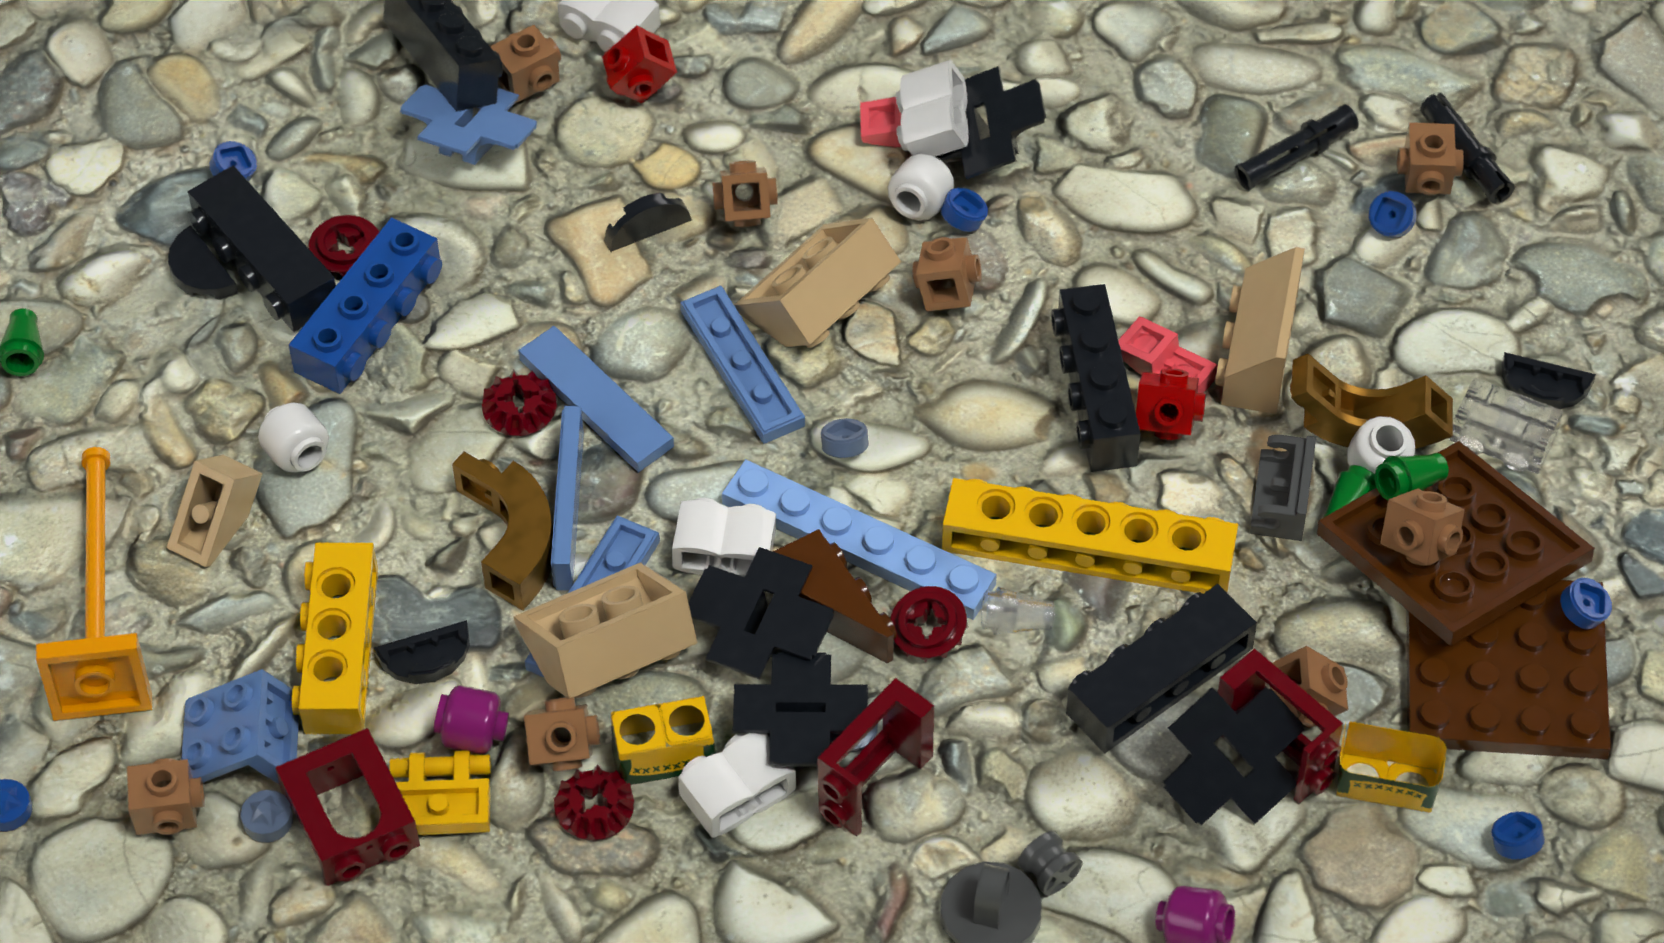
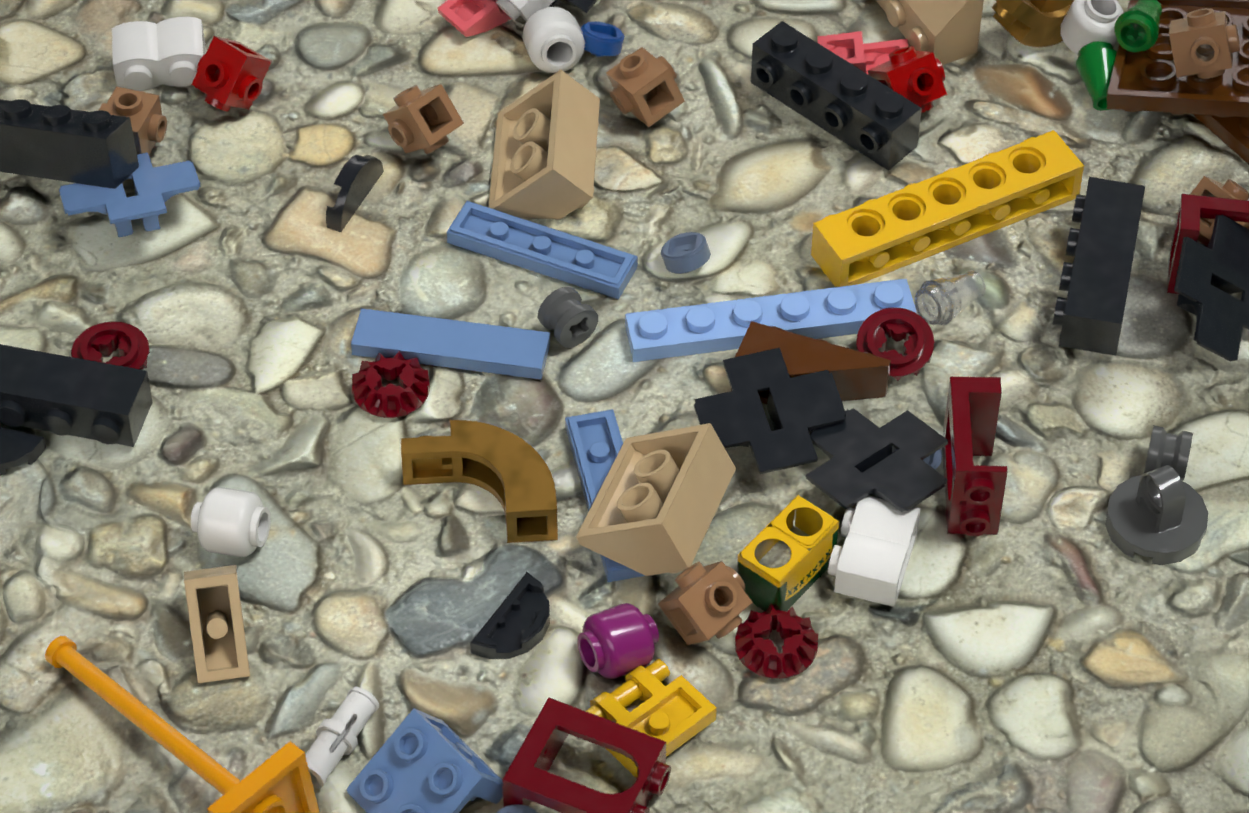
camera: 40 degrees left, 5 degrees down
blue brick [289,217,442,394] -> none
yellow brick [292,543,378,734] -> none
medium blue tile [551,406,584,590] -> none
white brick [672,498,776,577] -> none
dark grey hinge [1249,435,1316,541] -> none
none -> white pin [305,686,379,789]
none -> dark grey wheel [537,286,599,348]

